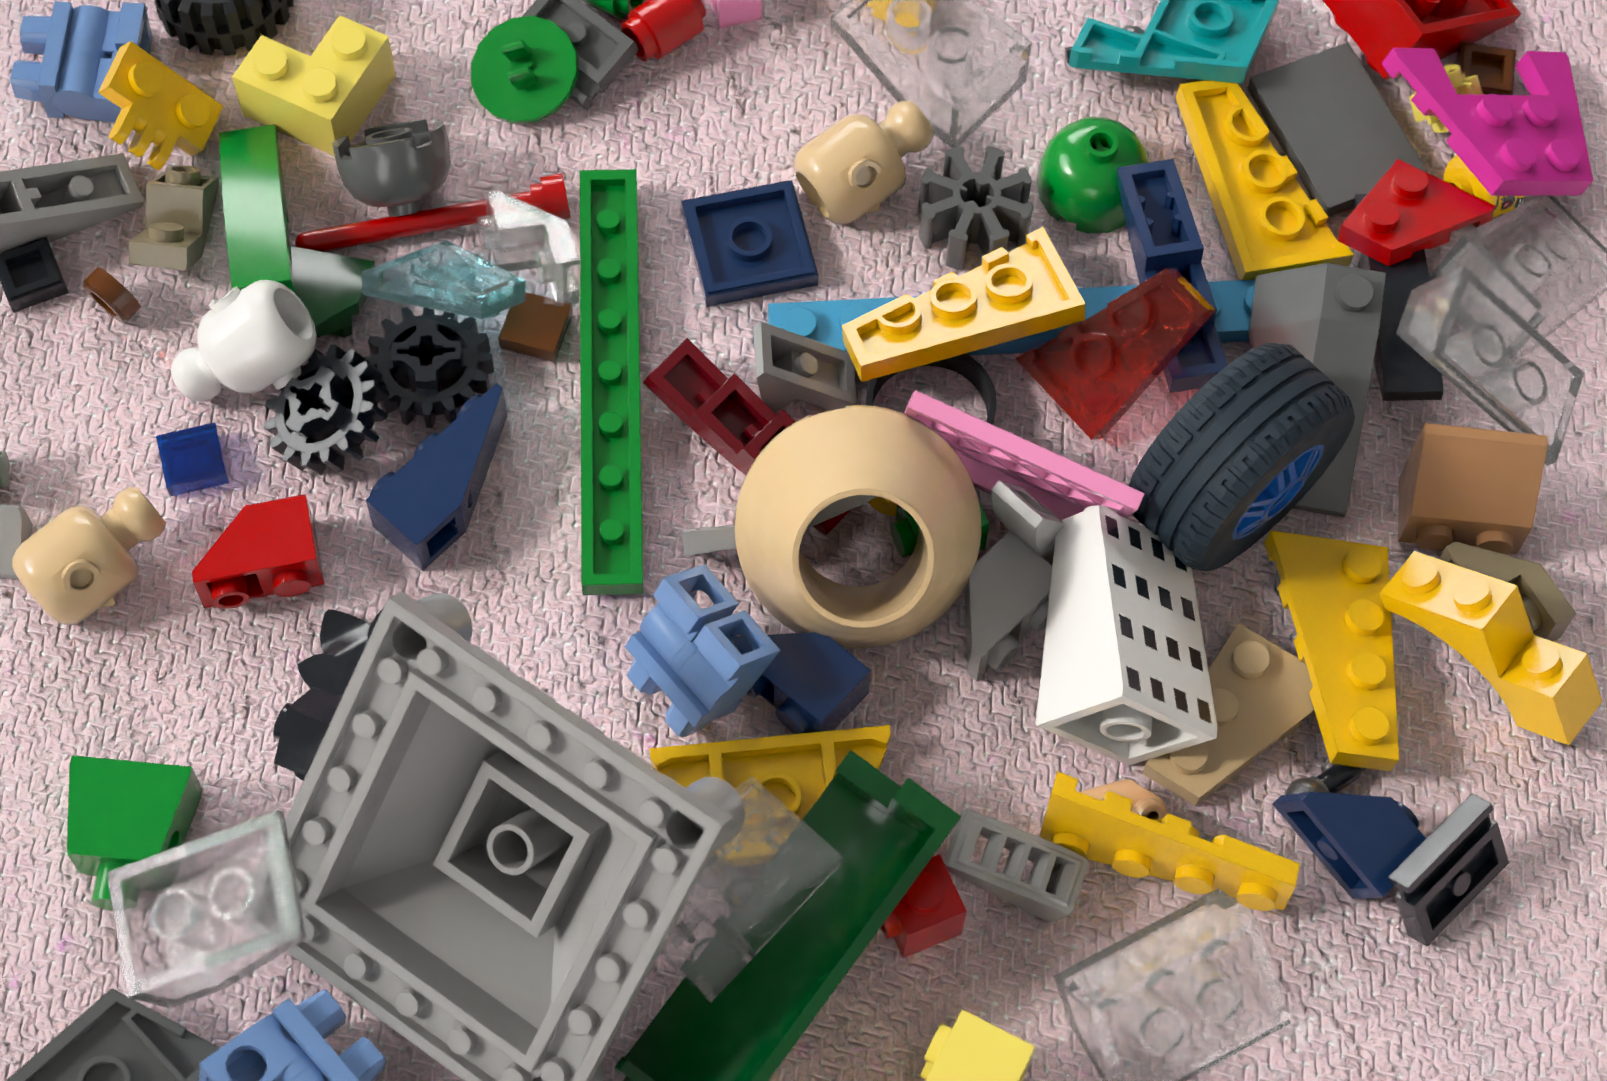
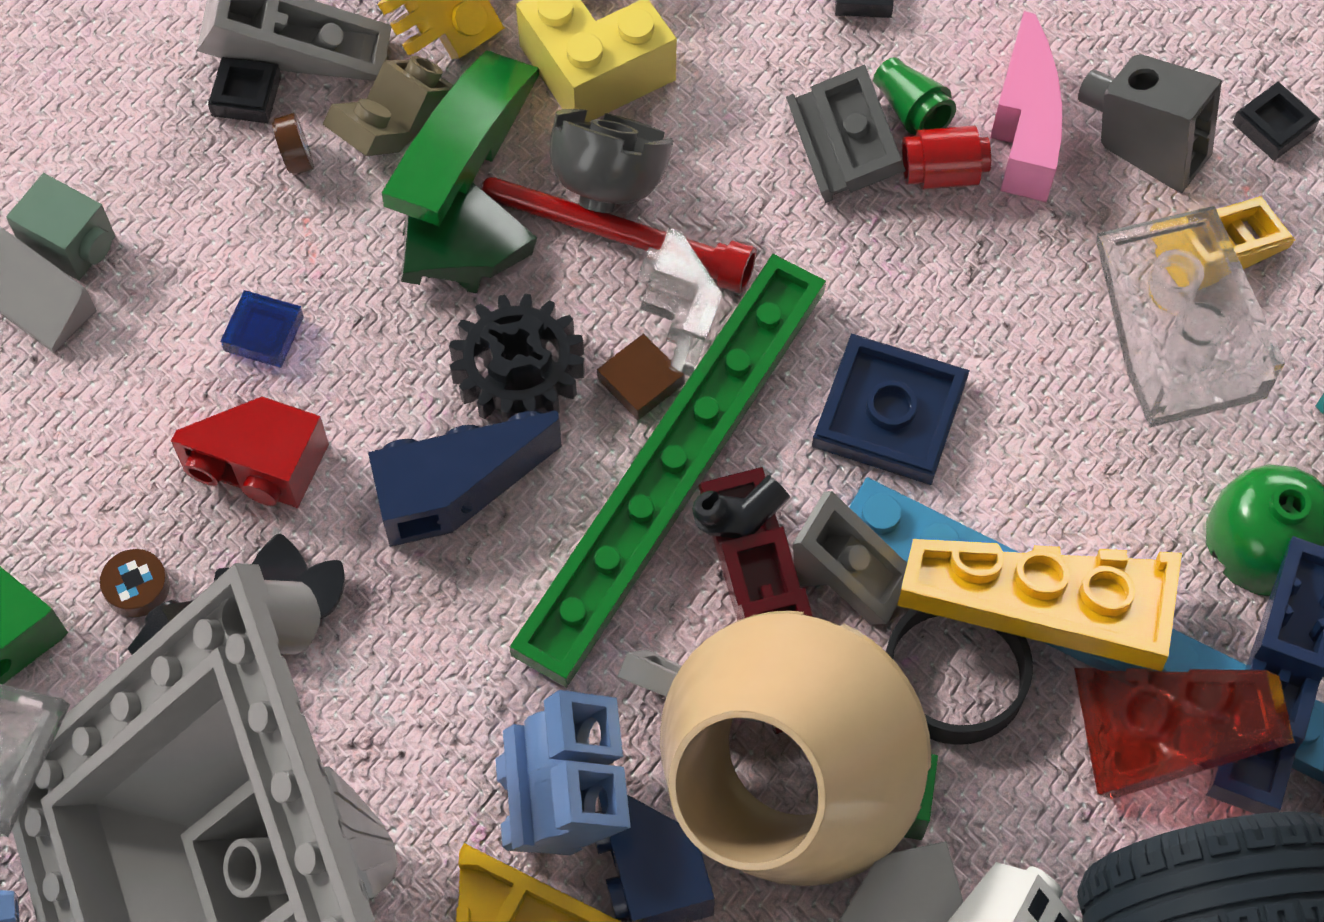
camera: 35 degrees right, 0 degrees up
tan piece [12,487,166,625] -> none
white piece [171,280,316,402] -> none
black gear [264,345,389,475] -> none
clear light blue wing [361,240,526,319] -> none
green piece [471,16,579,124] -> none
tan piece [794,101,934,224] -> none
bright pink fence [904,390,1145,520] -> none
dark grey gear [918,146,1033,271] -> none
light grey slope [991,480,1065,565] -> none
none -> reddish brown tile [100,549,170,618]
none -> black arm [692,475,790,538]

